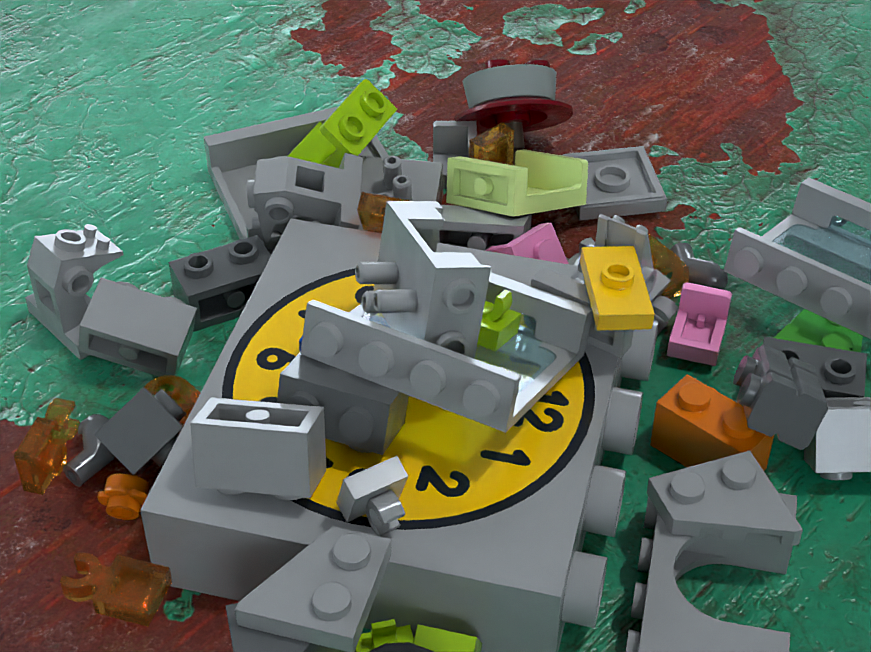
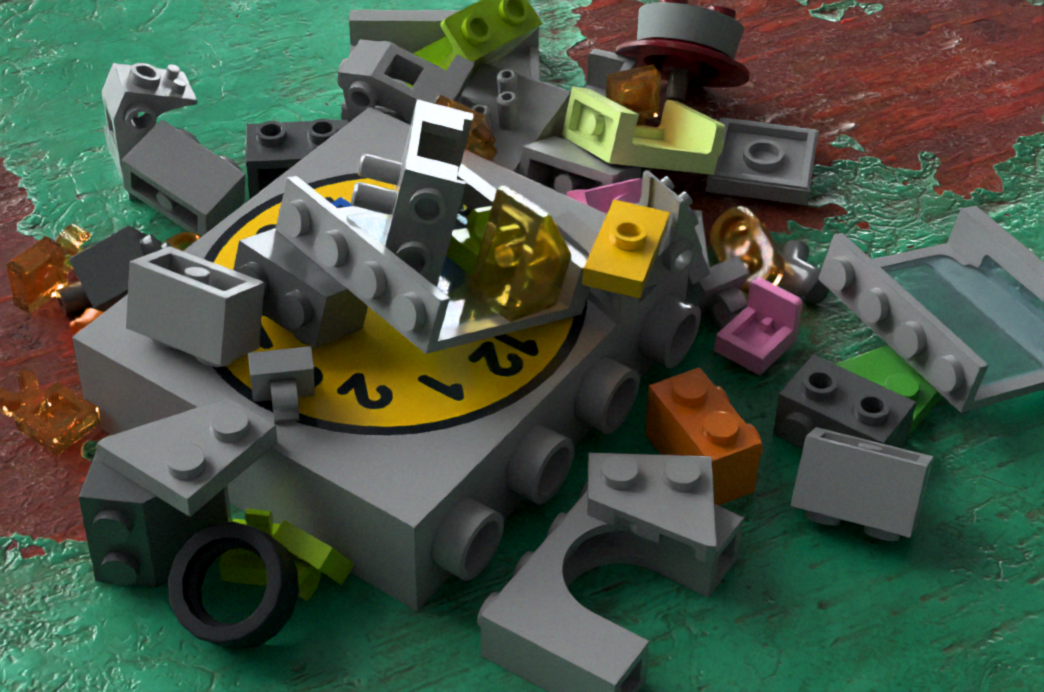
camera: 20 degrees right, 0 degrees up
dark grey brick [733,344,828,450] -> none
none -> clear yellow slope [467,186,572,322]

